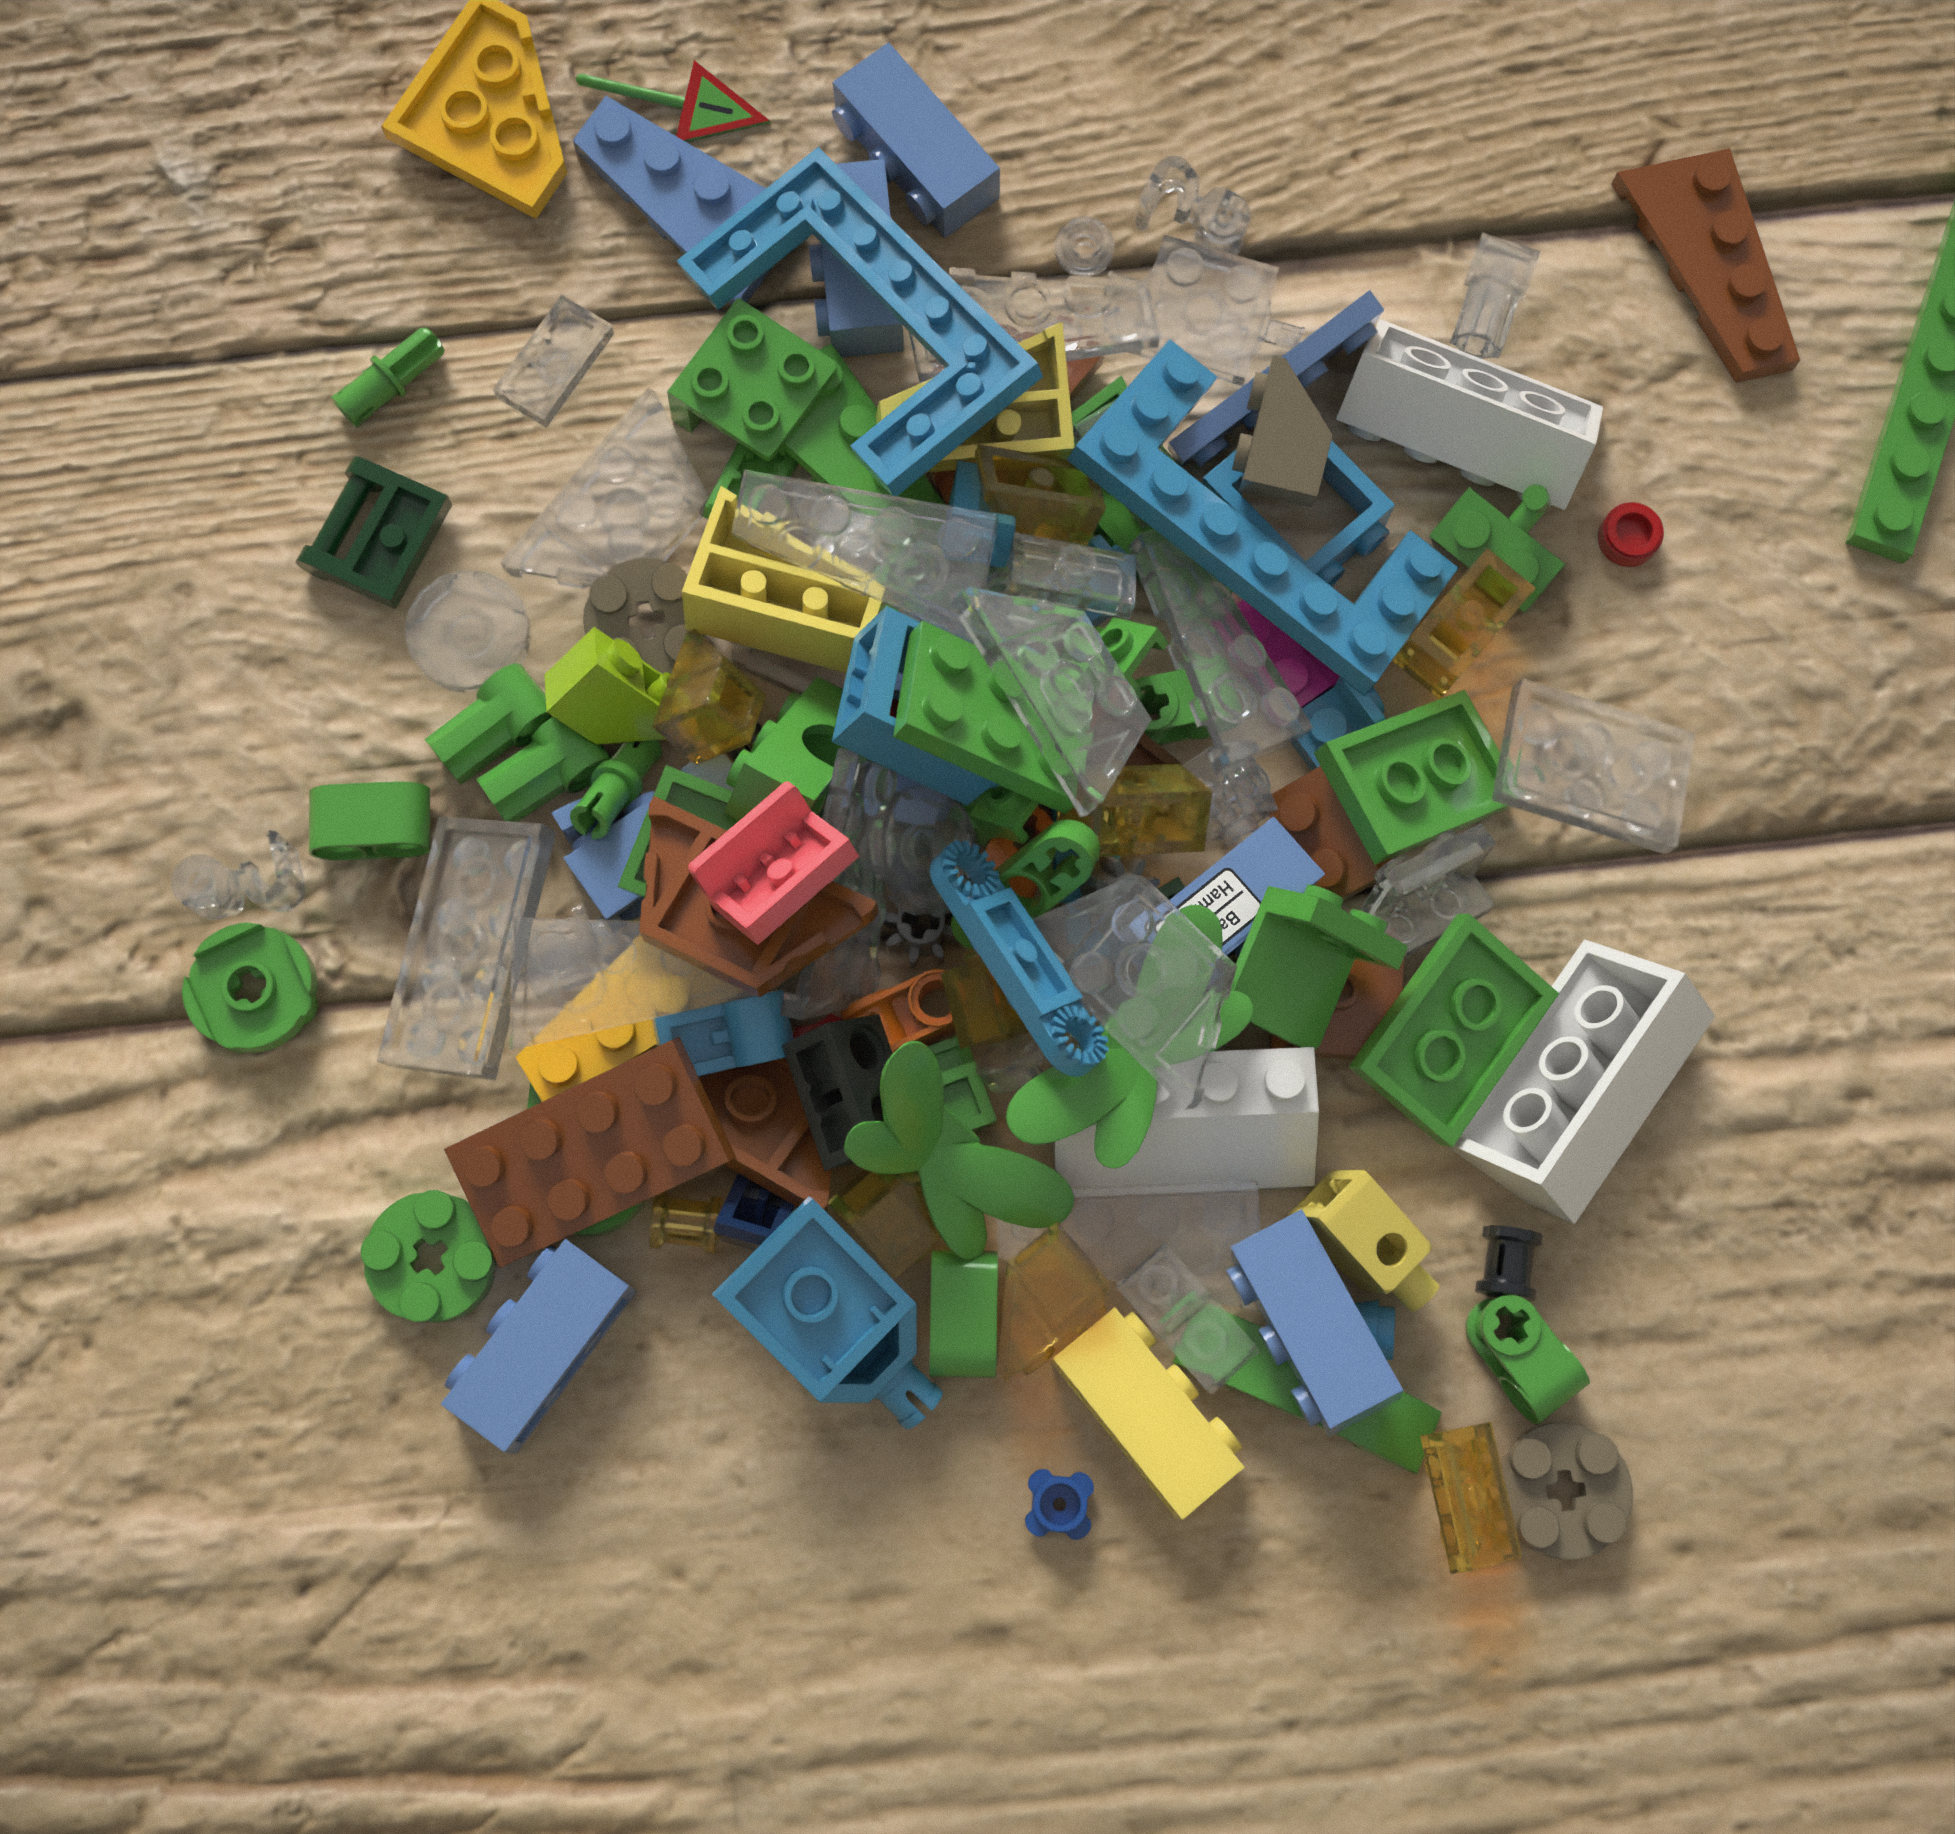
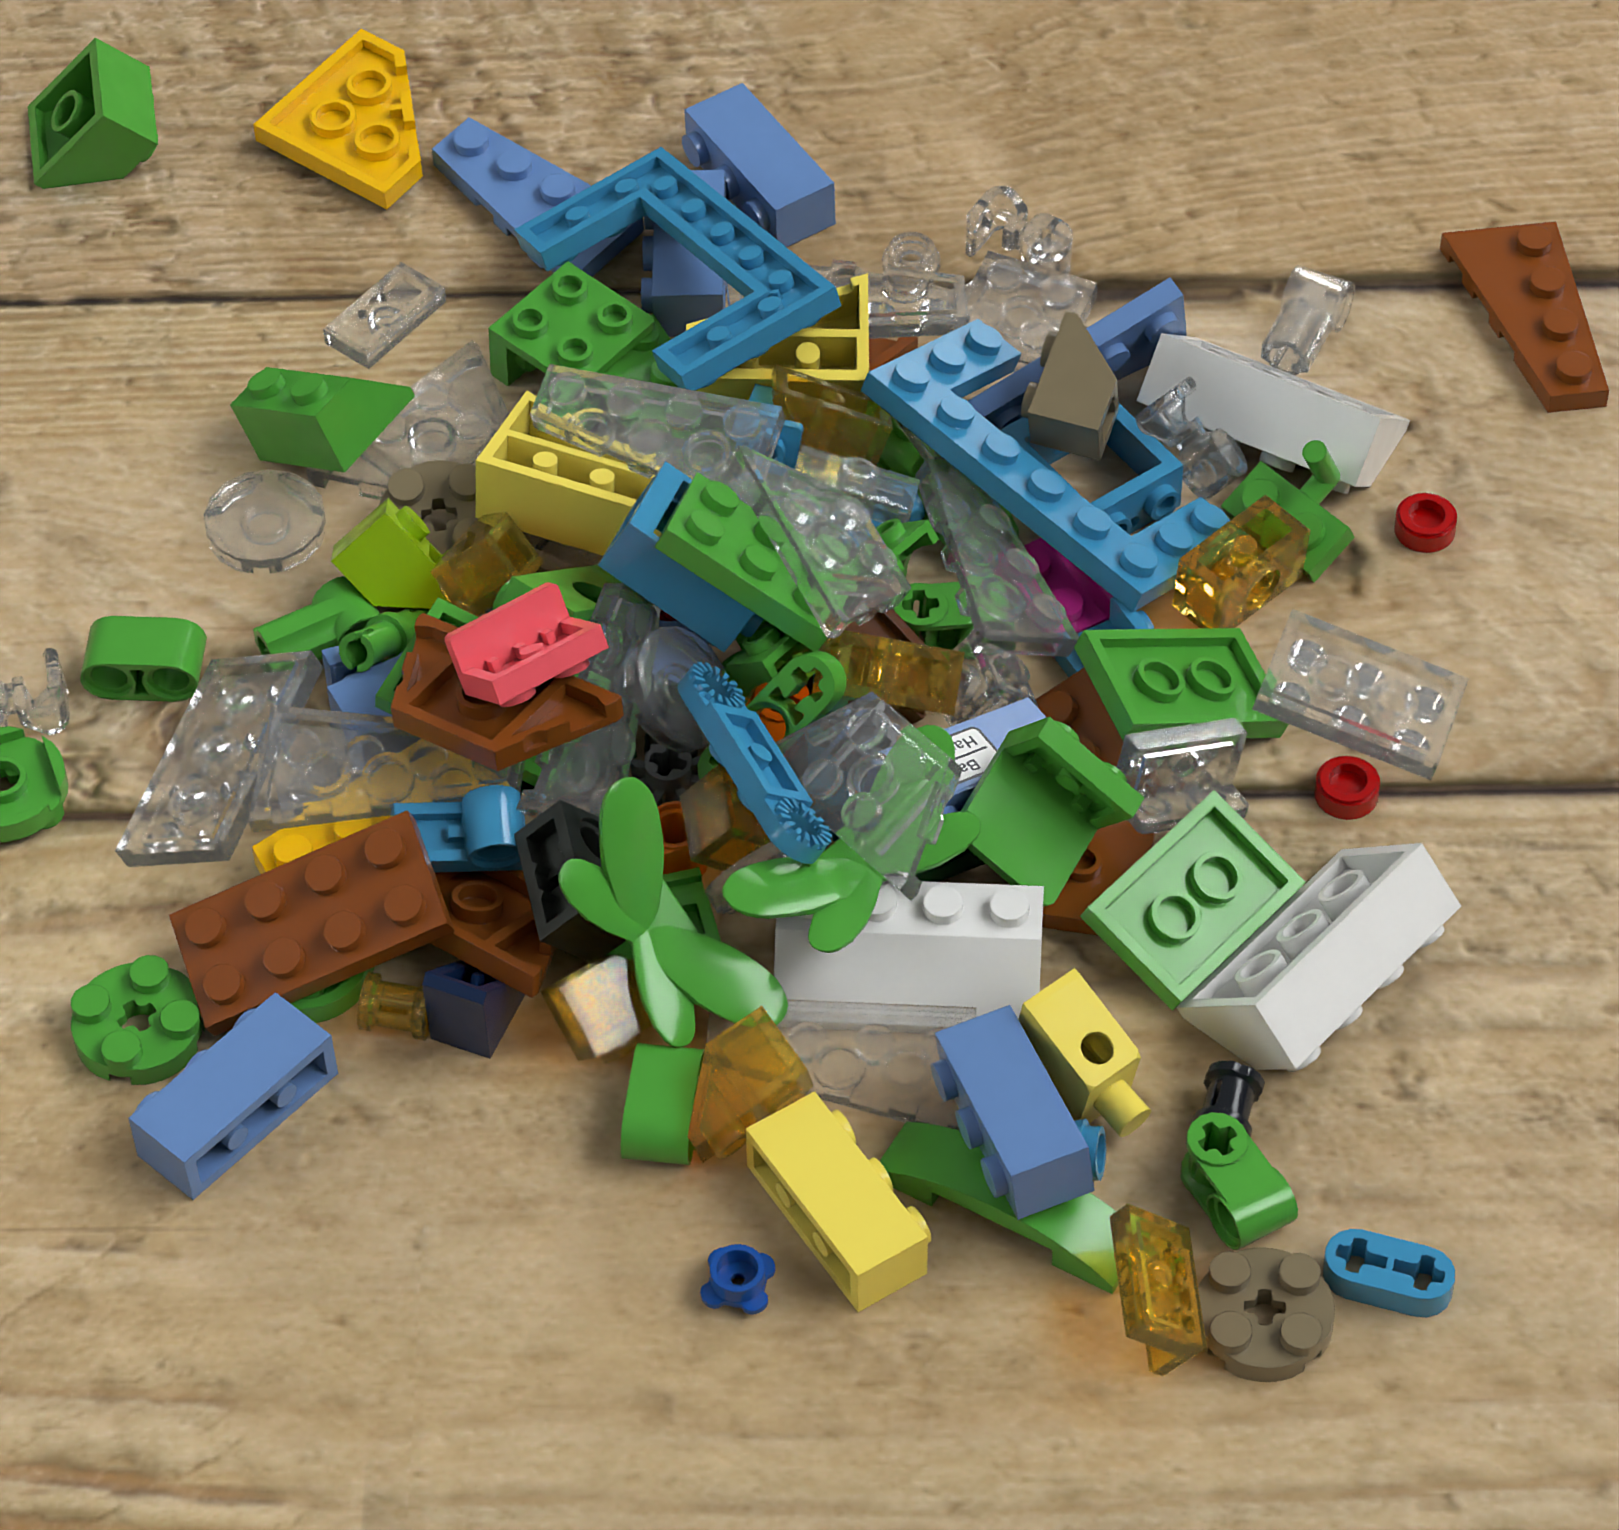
camera: 10 degrees right, 25 degrees down
dark green plate [295,456,452,609] -> none
bright green axle [331,328,445,428] -> none
bright green piece [425,663,553,785] -> none
piece [576,60,770,142] -> none
dark azure plate [712,1196,943,1430] -> none
clear slope [1115,1242,1261,1395] -> none
none -> bright green slope [27,38,158,189]
none -> bright green slope [230,367,415,473]
none -> clear leg [1135,377,1248,500]
none -> red tile [1315,756,1380,820]
none -> dark azure beam [1323,1229,1455,1318]

